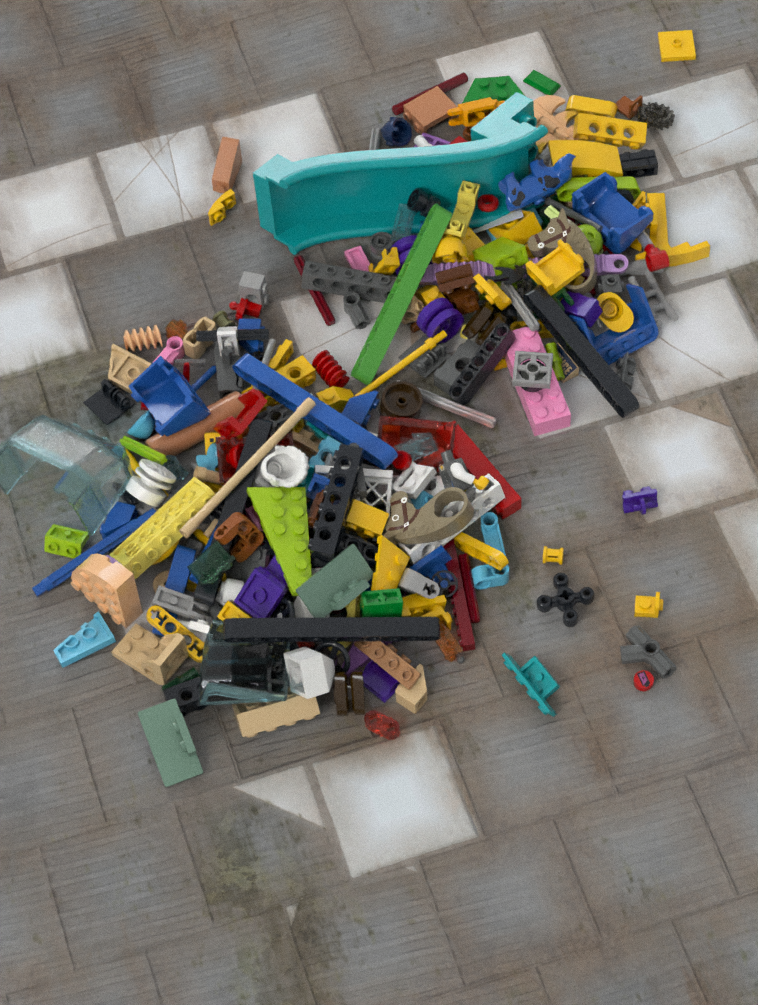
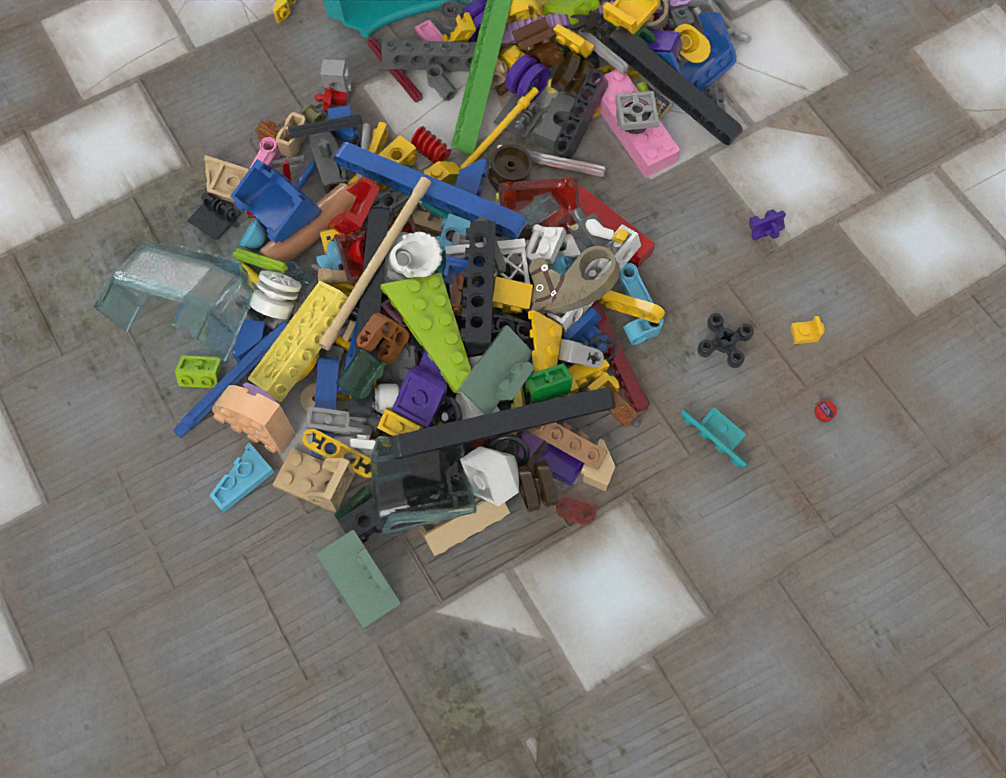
camera: 15 degrees left, 10 degrees up
light nougat piece [123,325,163,352] -> none
white slope [217,326,239,356] -> none
red tile [392,451,412,471] -> none
dark red axle [458,553,480,624] -> none
yellow bush [543,546,564,565] -> none
dark grey piece [620,625,676,679] -> none

